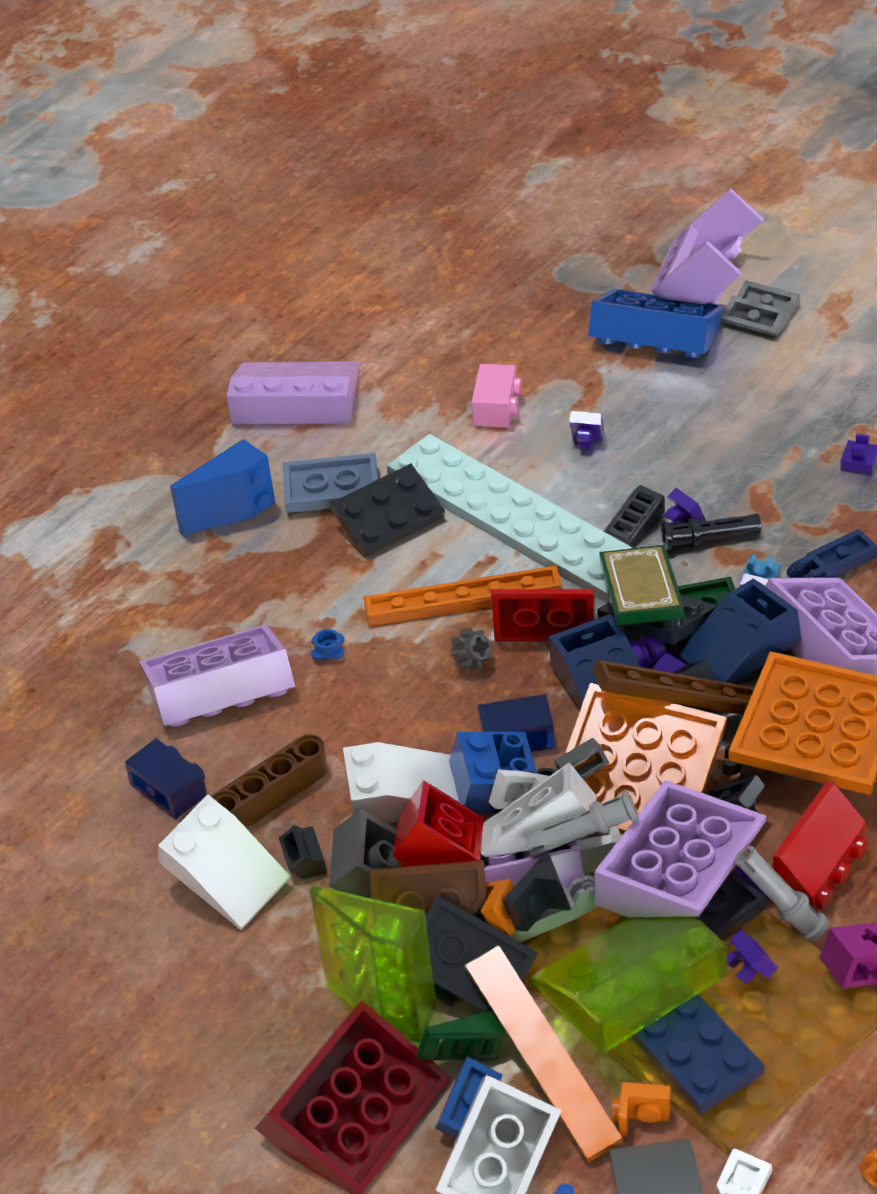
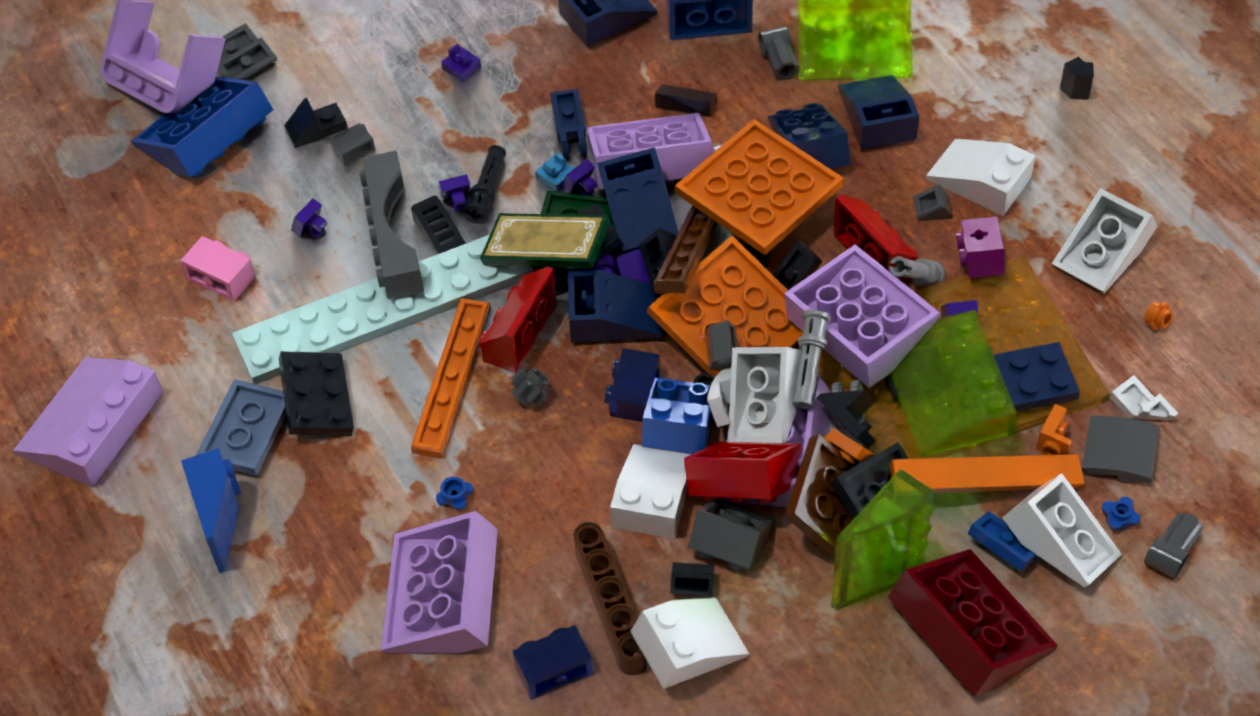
camera: 70 degrees left, 10 degrees up
dark green slope [416,1011,505,1061] -> none
none -> black slope [284,98,348,148]
none -> dark grey piece [328,123,375,166]
none -> dark grey arch [359,151,424,299]

